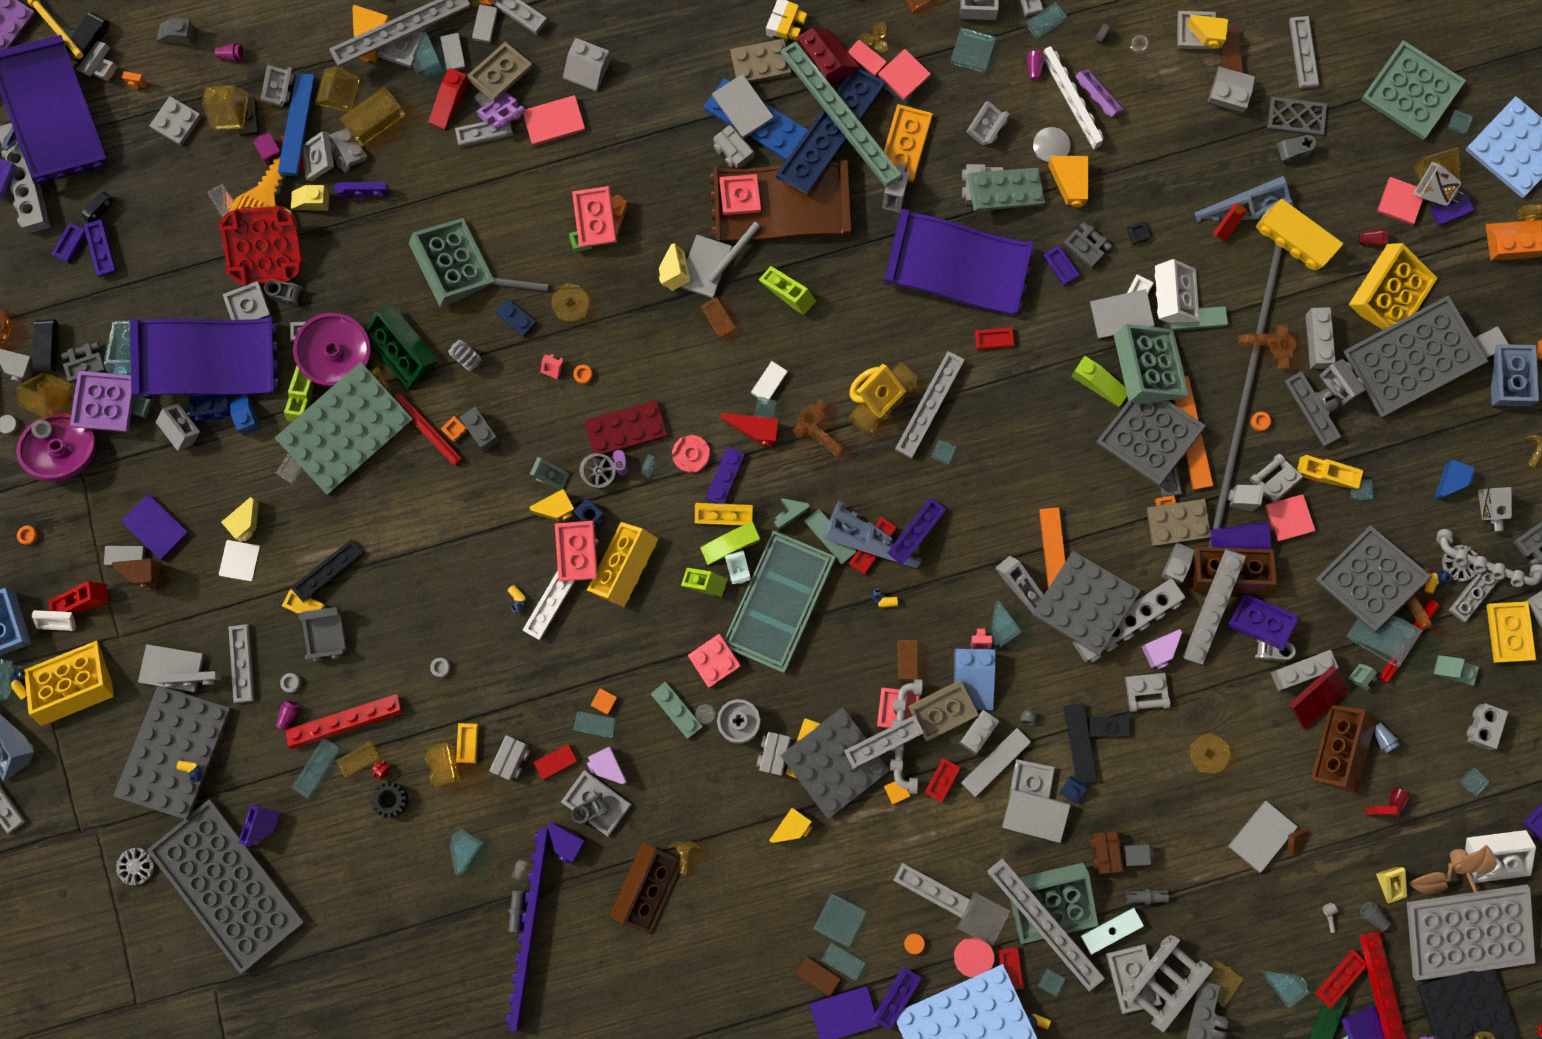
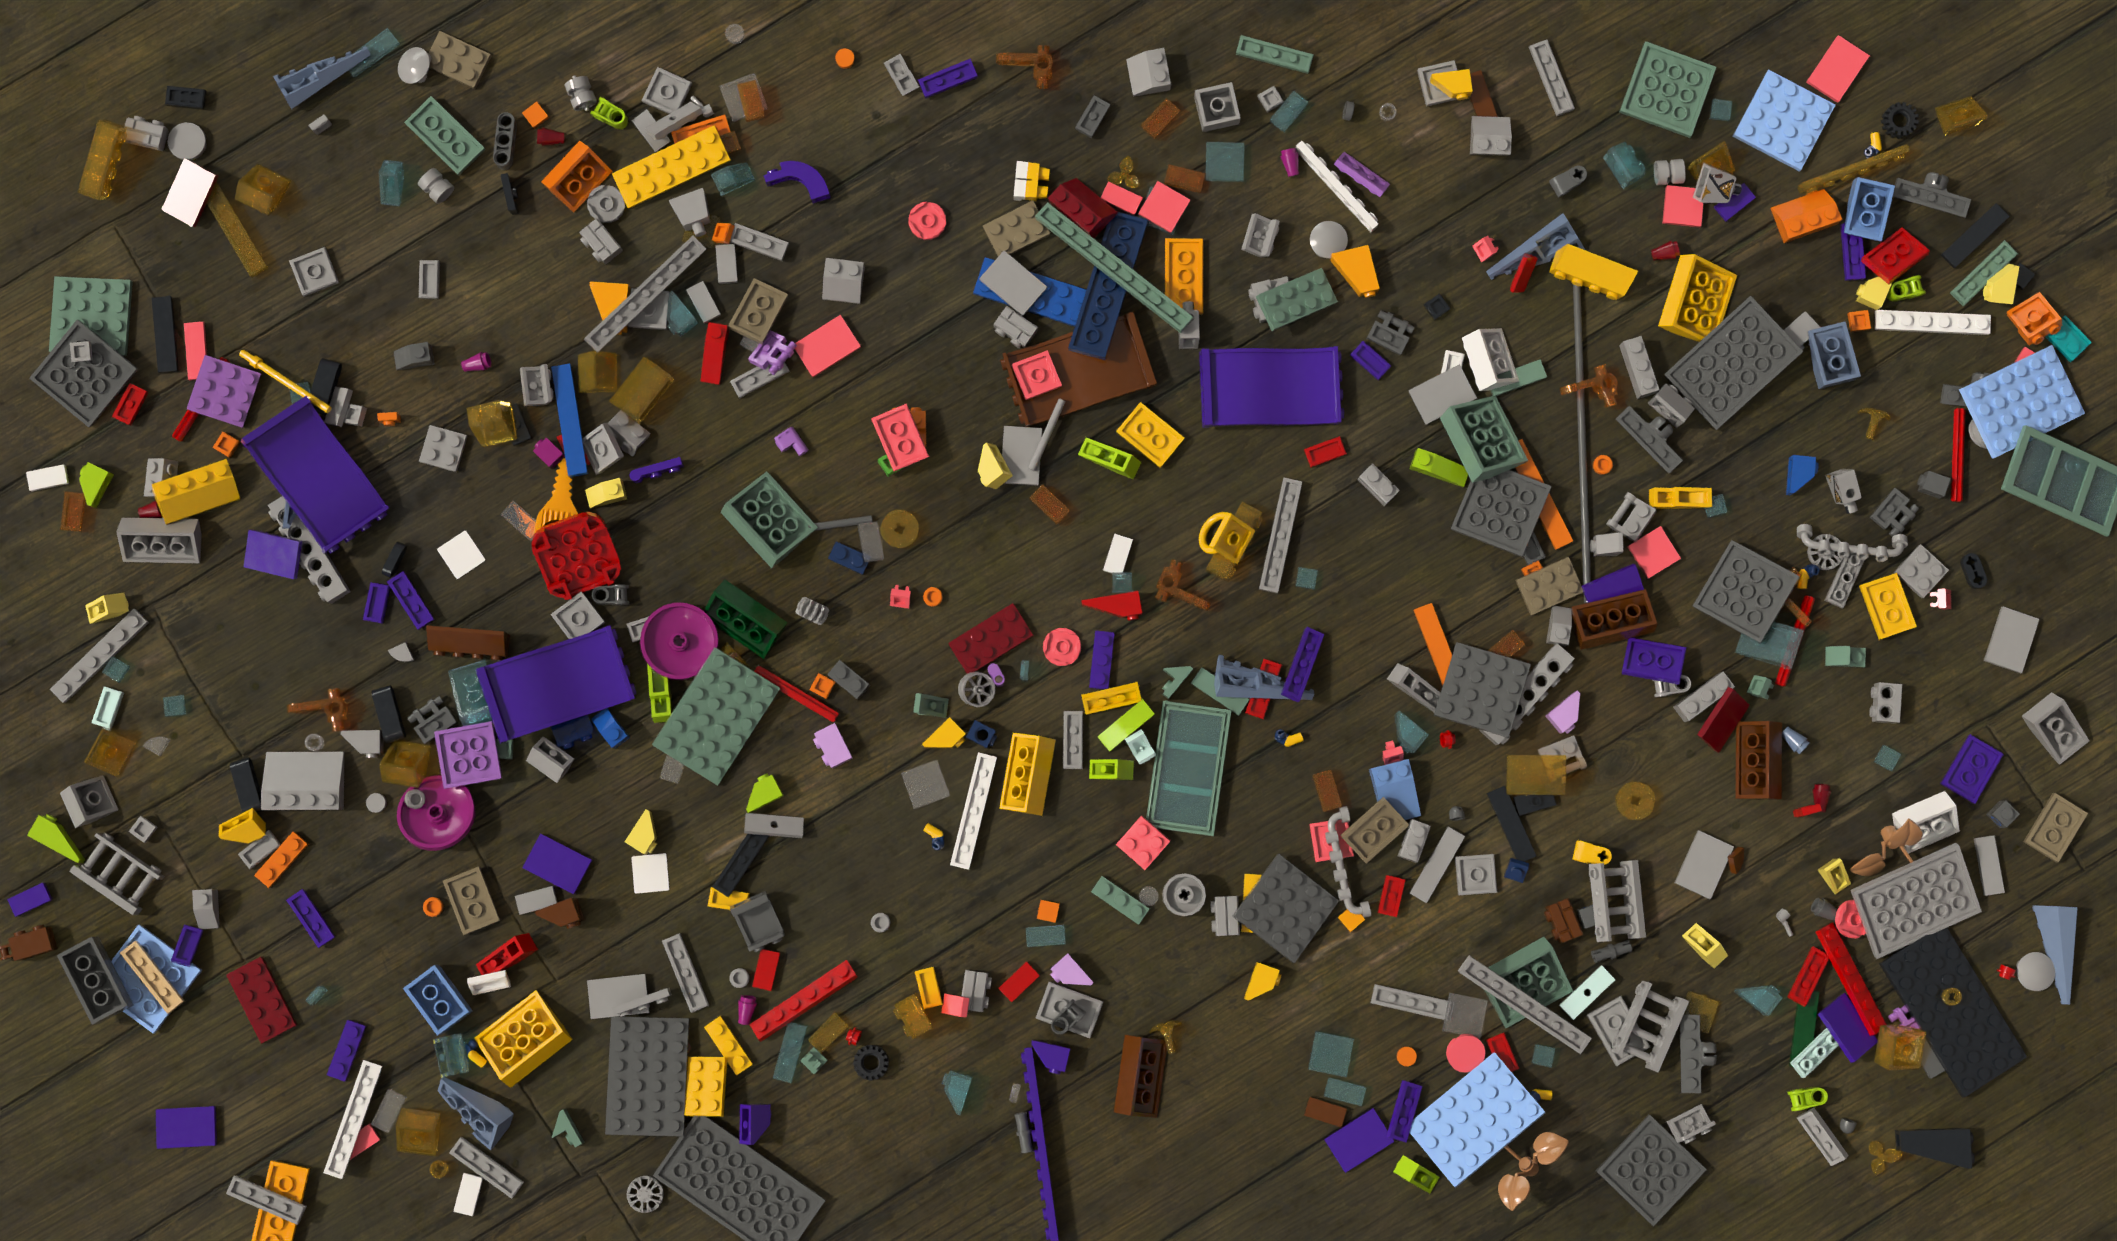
camera: 25 degrees left, 5 degrees up
arm [177,760,202,783] -> none
coral tile [555,521,598,581] -> none
light grey plate [844,715,924,768] -> none
light grey tile [1002,789,1070,843] -> none
light grey plate [1183,549,1246,665] -> none
dark grey window [1267,96,1327,136] -> none
none -> light grey tile [388,642,414,662]
none -> reddish brown slope [426,625,510,661]
none -> white sticker [437,531,485,579]
none -> dark tan plate [443,867,501,935]
none -> sand green slope [552,1108,584,1147]
none -> yellow plate [684,1057,727,1117]
none -> yellow plate [704,1016,753,1075]
none -> light grey tile [744,813,804,838]
none -> lime slope [746,773,784,813]
none -> red tile [752,949,780,991]
none -> medium lavender piece [774,426,809,456]
none -> sand green tile [801,1047,828,1074]
none -> lavender brick [813,723,853,769]
none -> clear tile [858,522,884,562]
none -> clear tile [901,760,950,809]
none -> coral tile [909,202,946,240]
none -> coral tile [941,994,969,1017]
none -> light grey tile [1063,711,1083,769]
none -> yellow plate [1116,402,1185,468]
none -> clear orange plate [1164,164,1205,193]
none -> light grey brick [1357,464,1400,506]
none -> red plate [1440,730,1456,749]
none -> coral tile [1473,236,1499,262]
none -> clear orange plate [1487,630,1525,657]
none -> clear yellow slope [1506,755,1566,795]
none -> yellow piece [1572,841,1612,865]
none -> light grey fence [1589,860,1646,942]
none -> clear light blue slope [1603,142,1646,189]
none -> light grey wheel [1654,159,1685,186]
none -> light yellow slope [1682,923,1728,968]
none -> coral tile [1835,899,1866,939]

